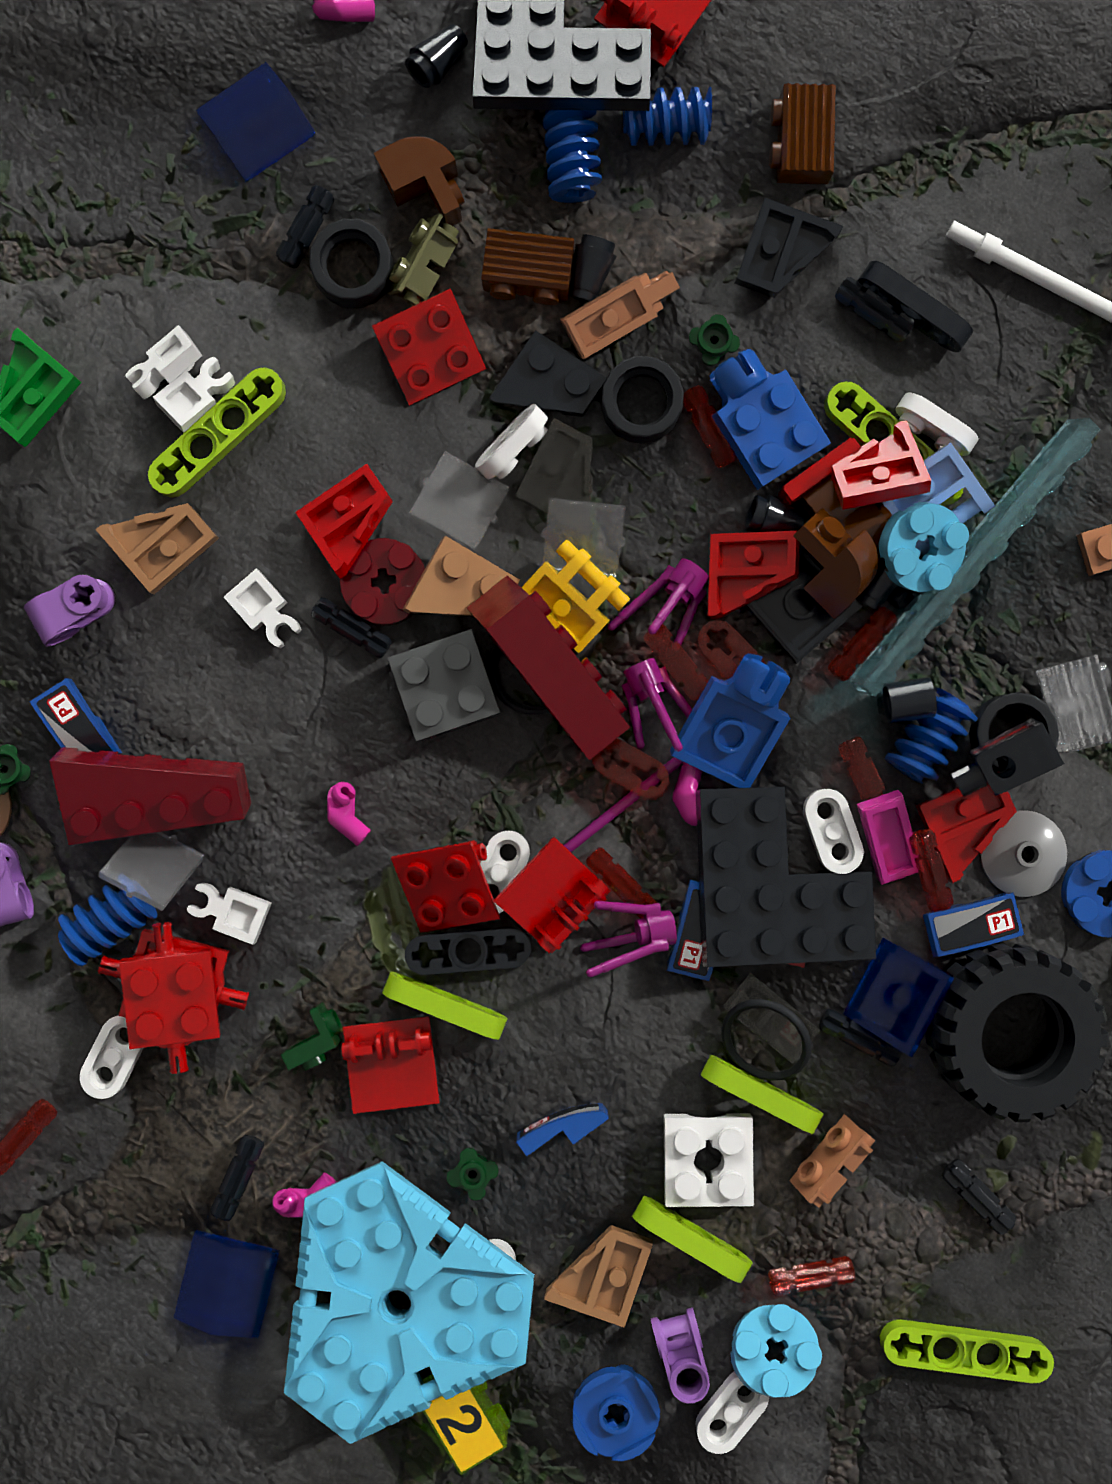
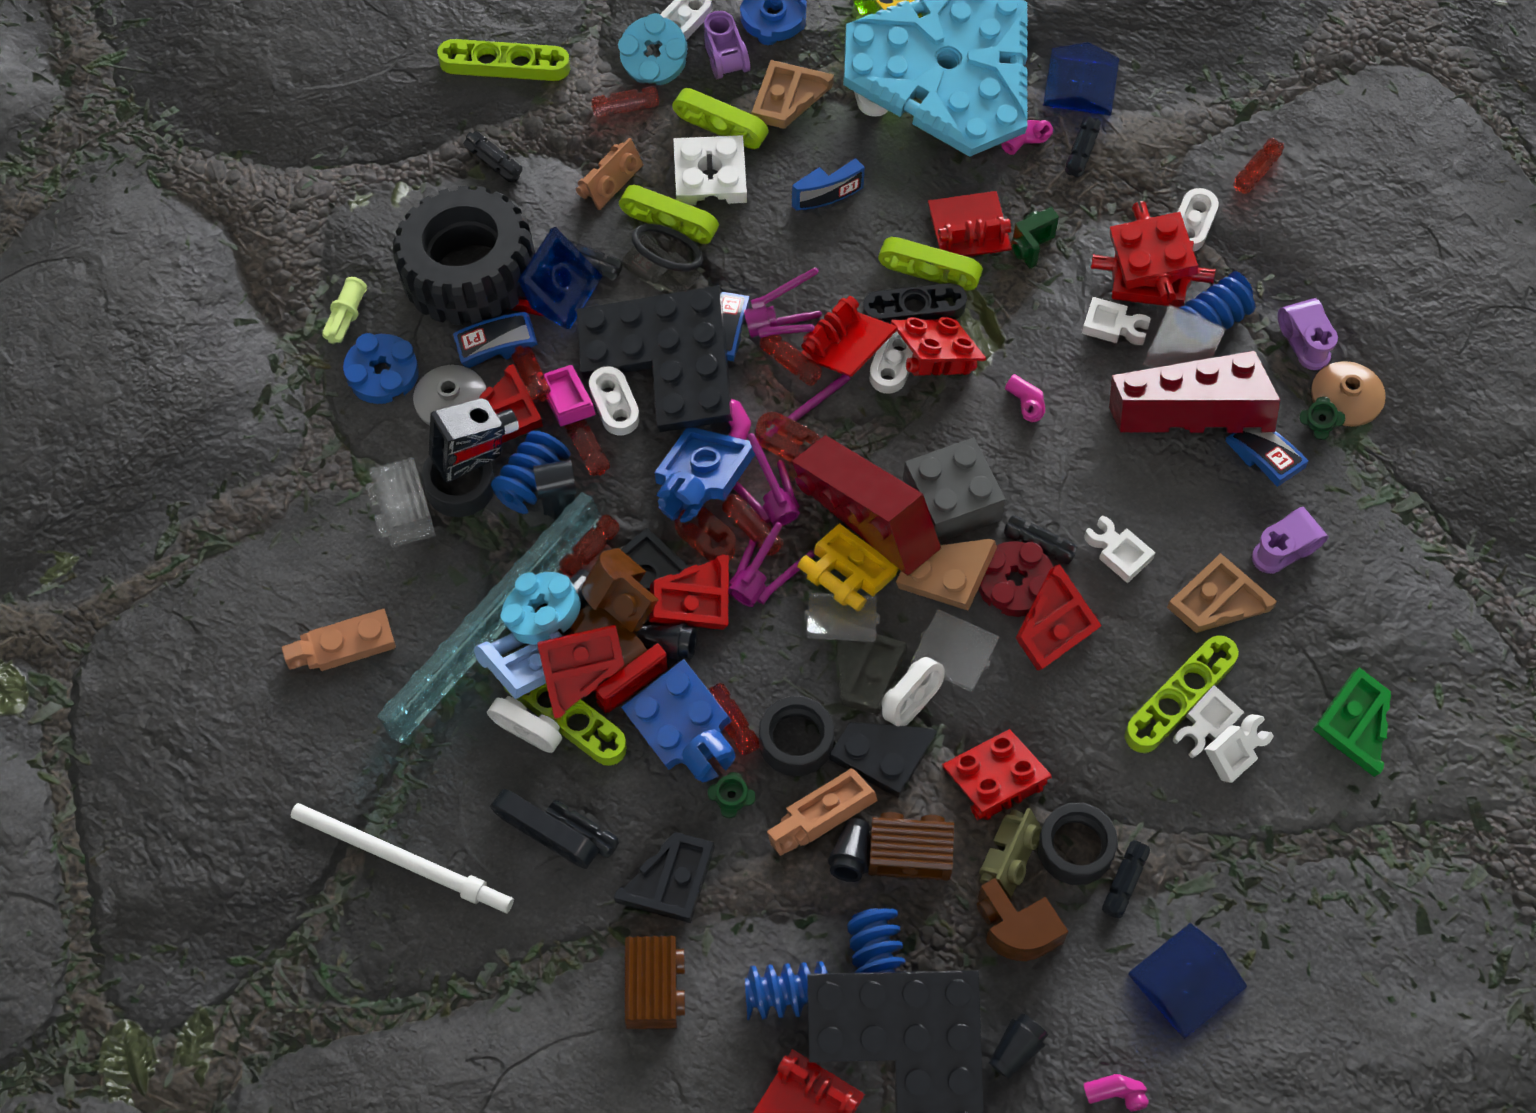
camera: 175 degrees right, 25 degrees down
dark green plate [447,1148,499,1201] -> none

